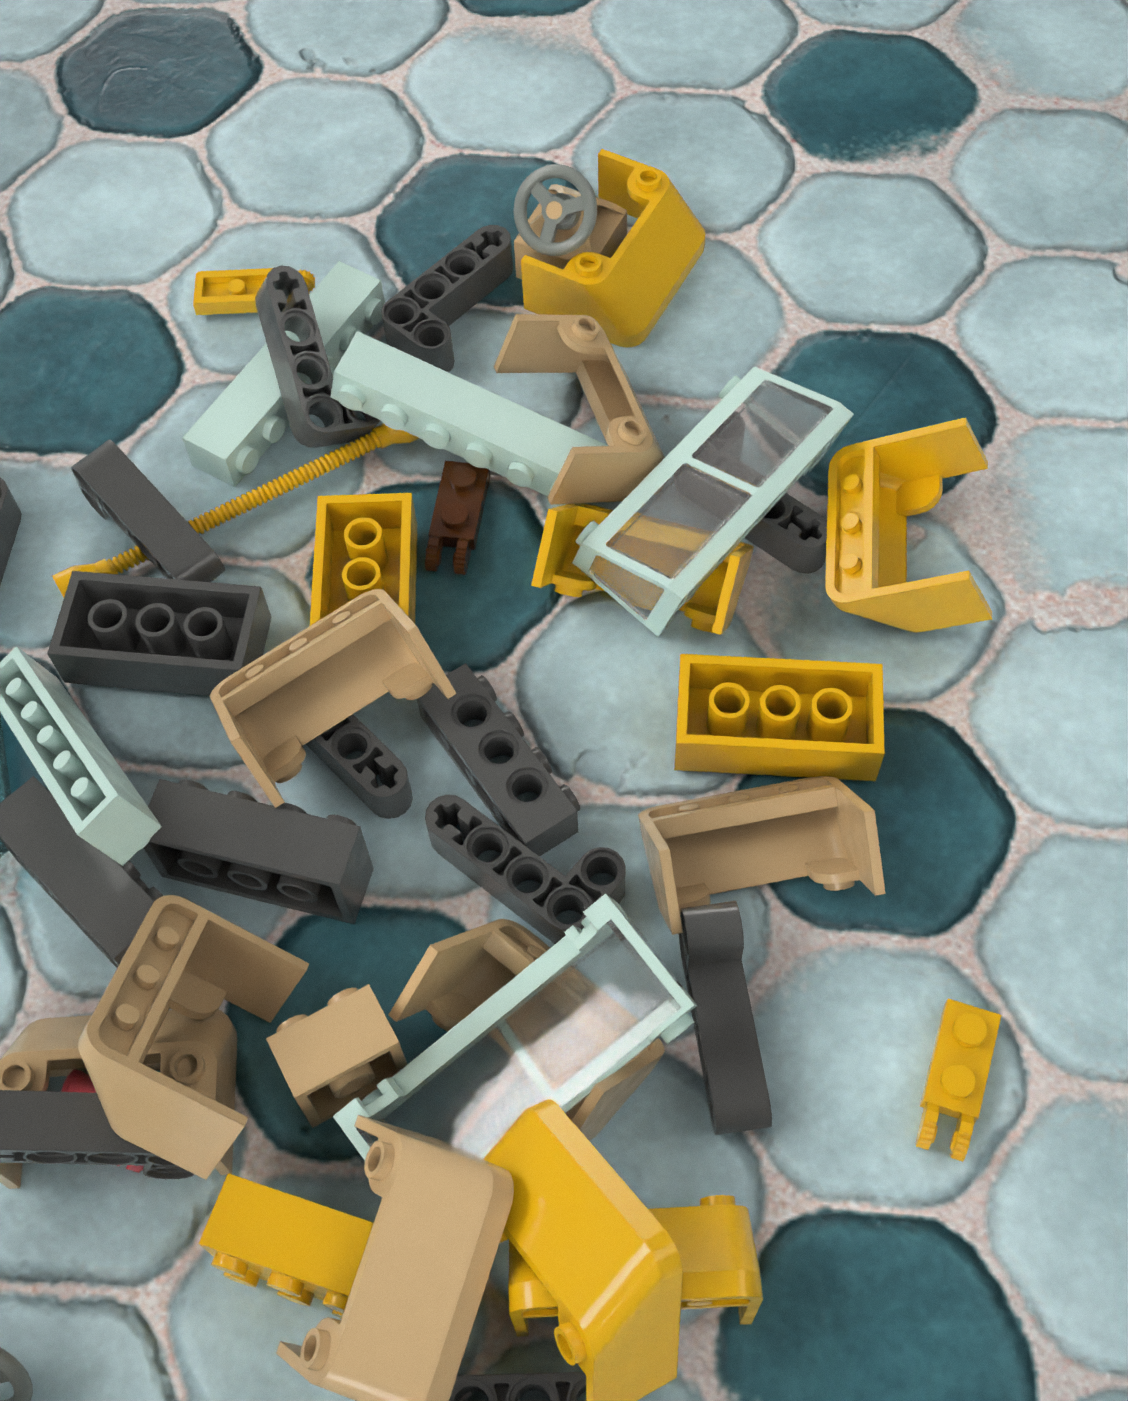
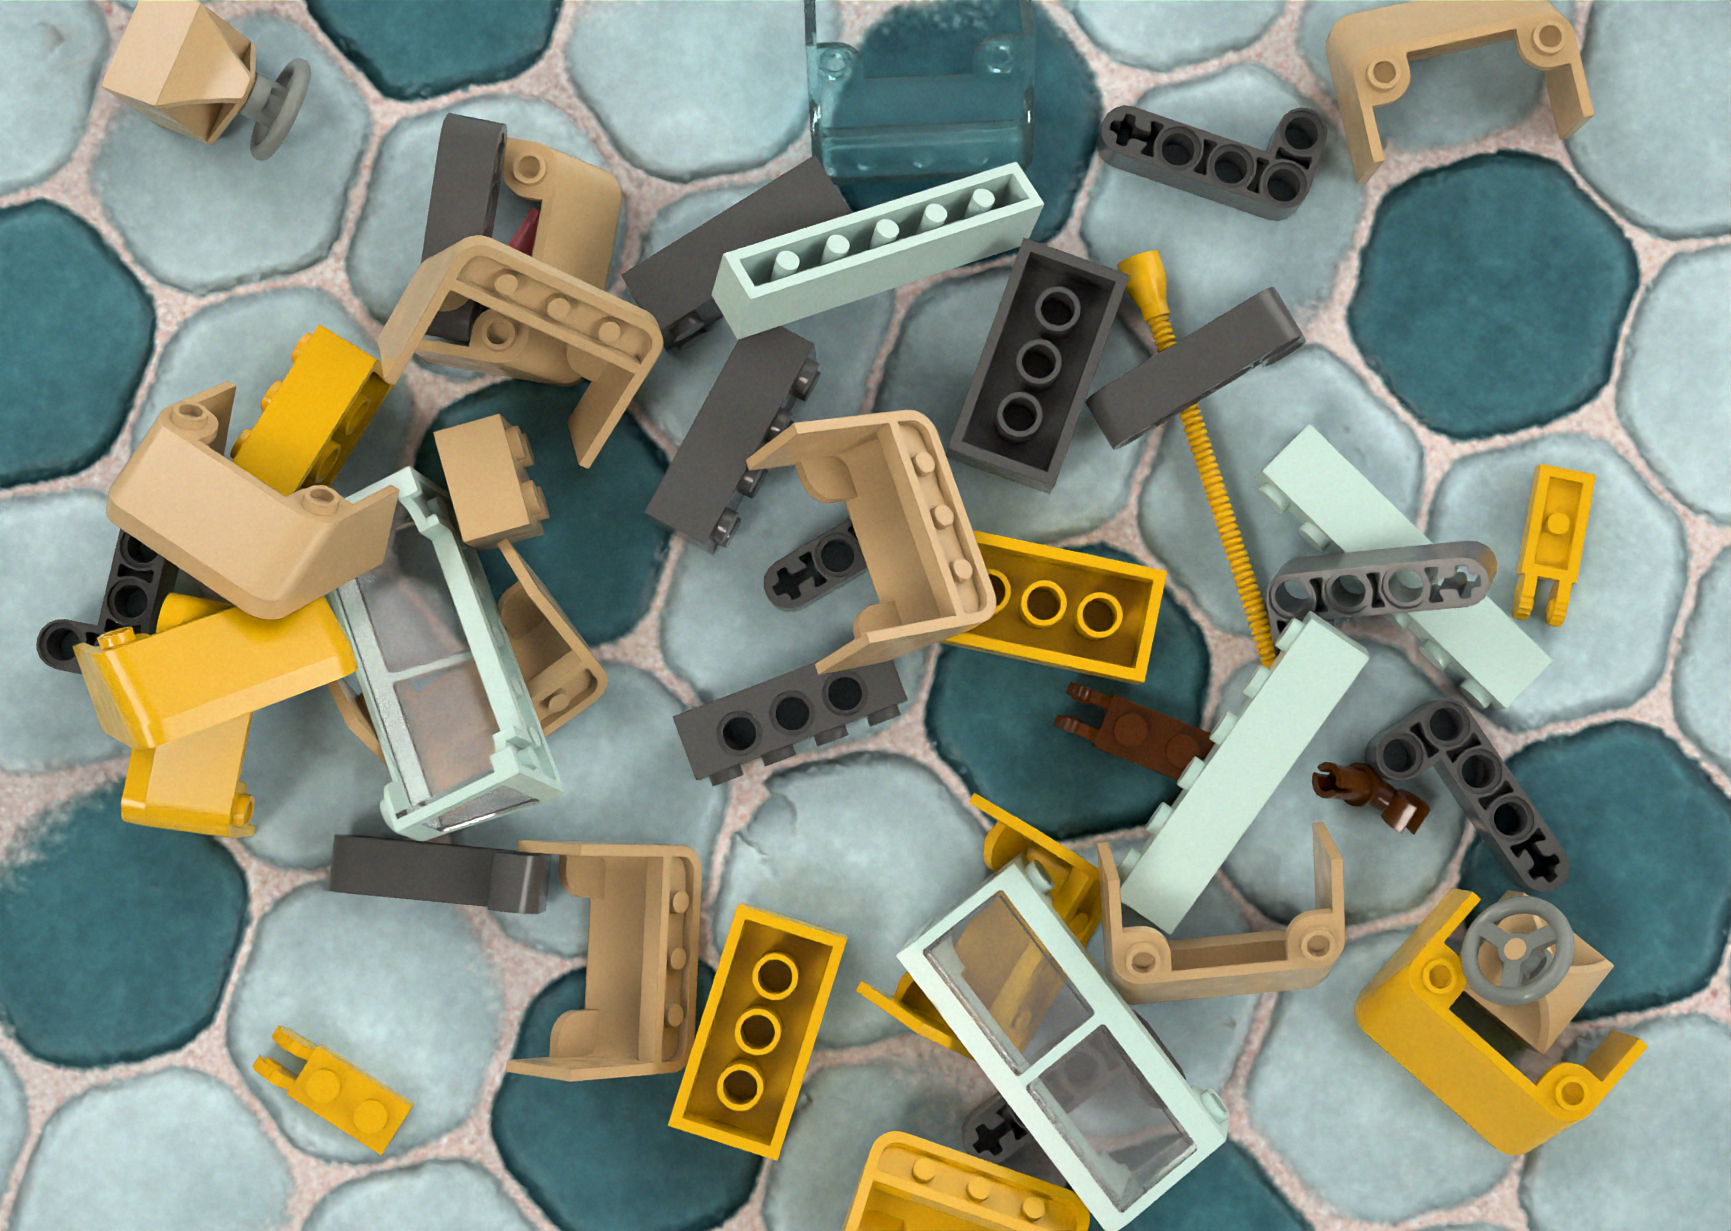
camera: 105 degrees right, 25 degrees up
dark grey beam [425,795,626,944] -> none
none -> reddish brown piece [1312,762,1430,835]

